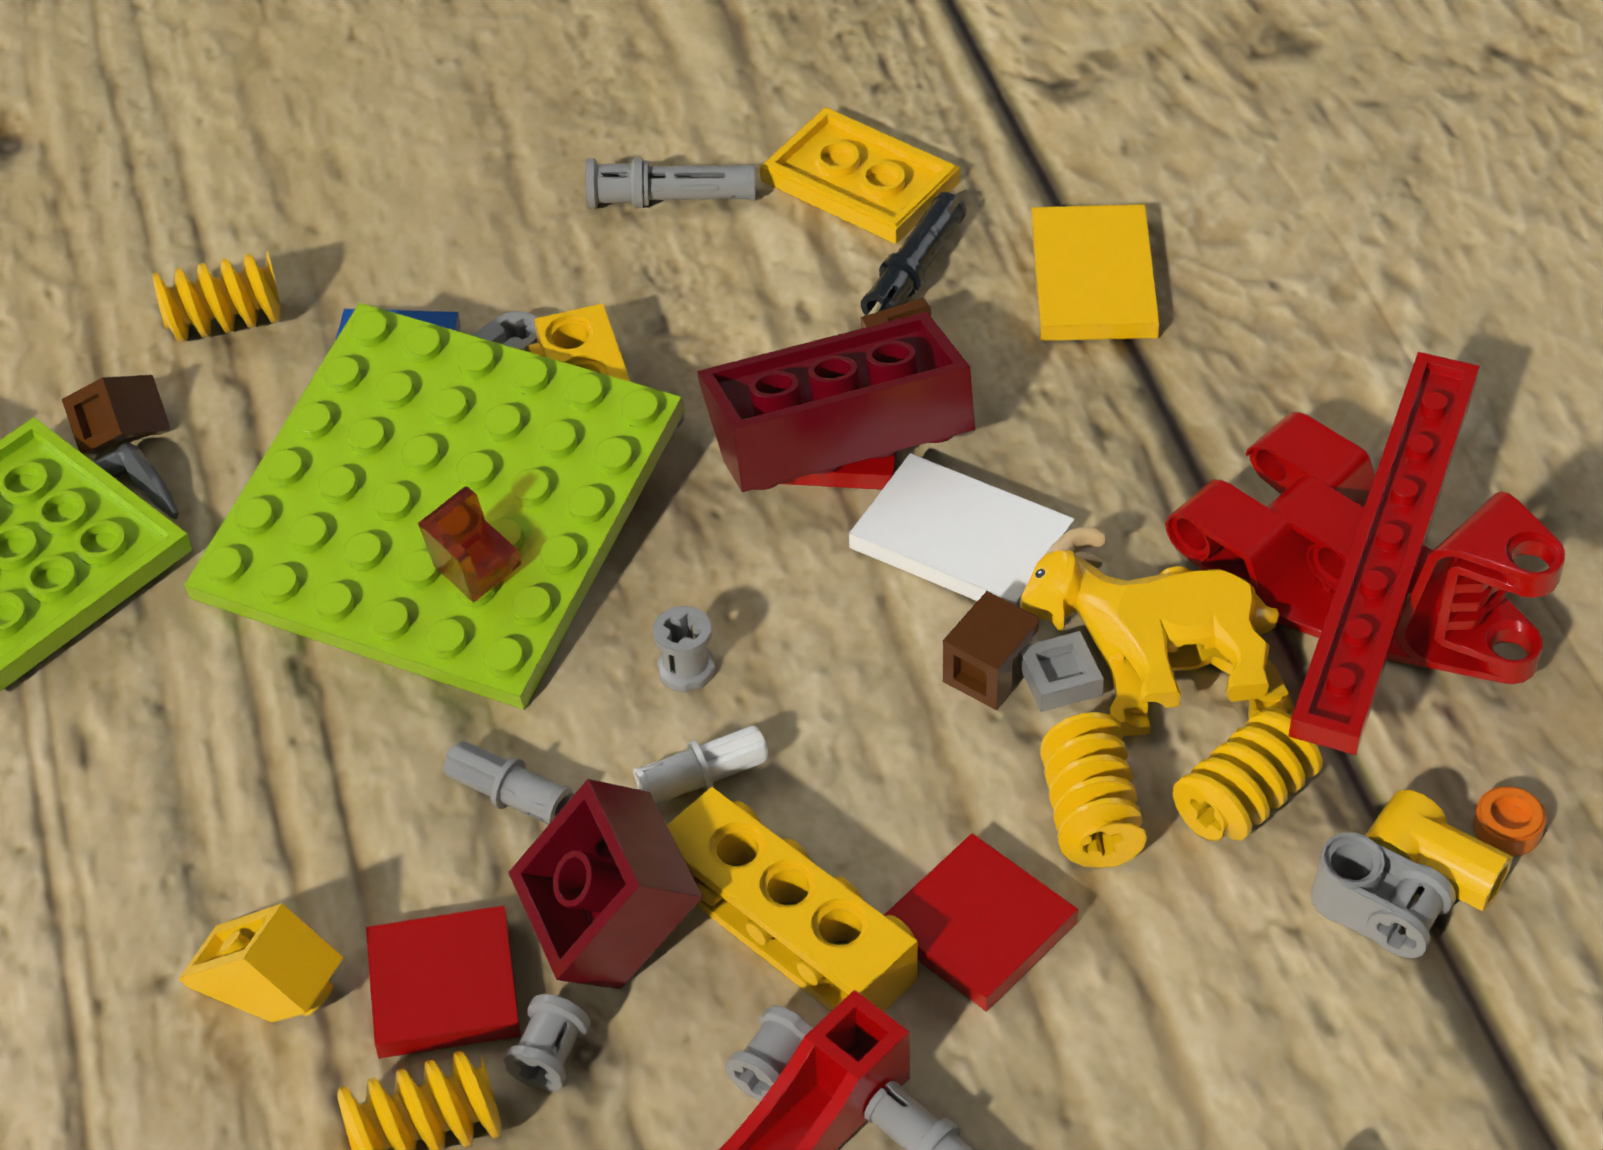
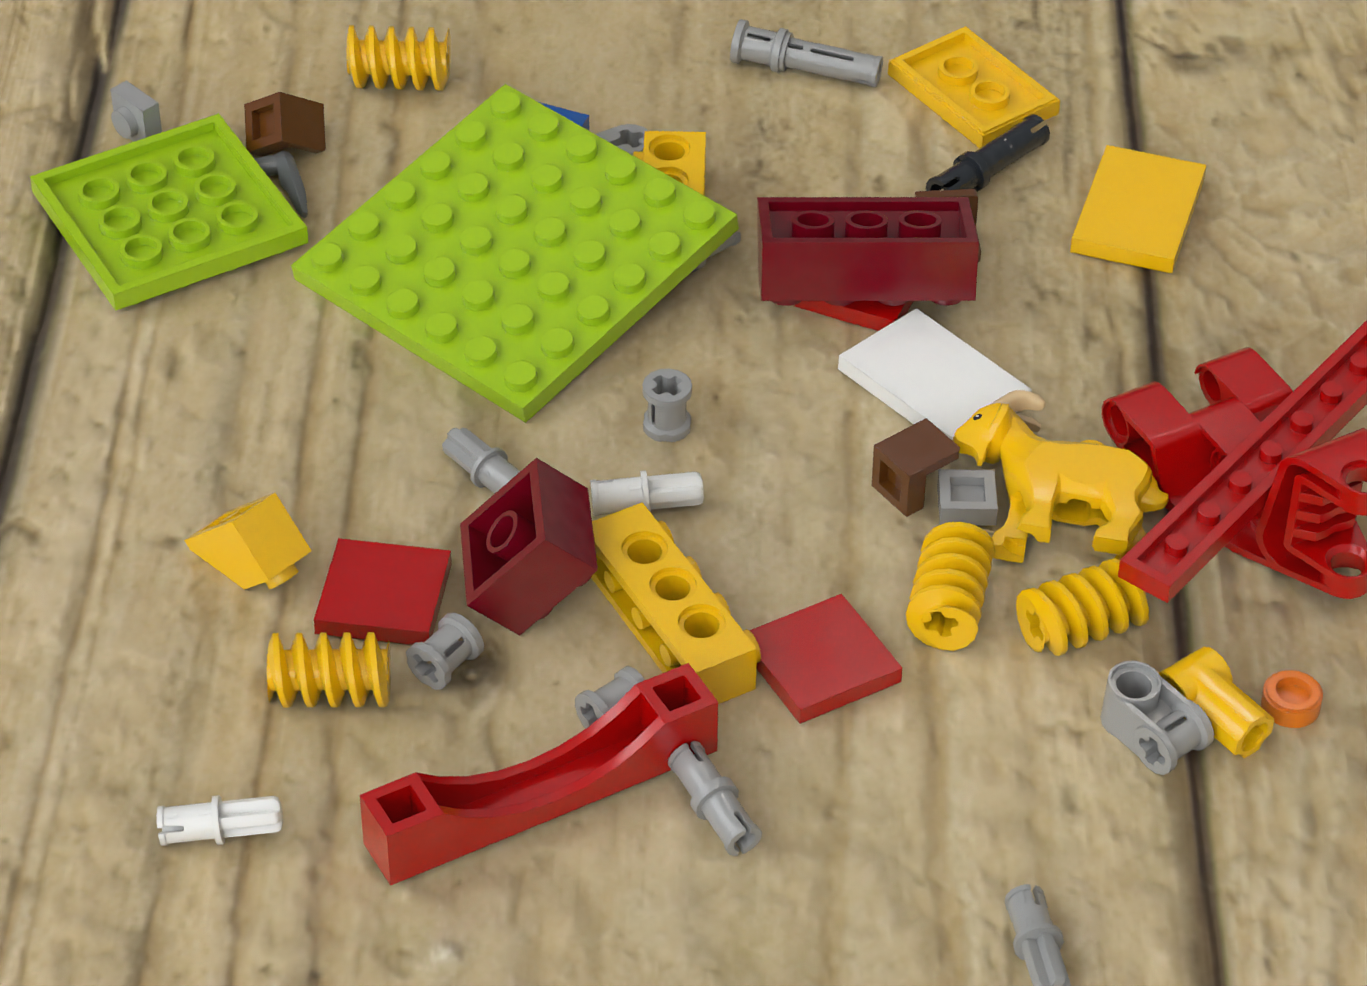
camera: 15 degrees right, 5 degrees down
clear red panel [418,486,522,603] -> none

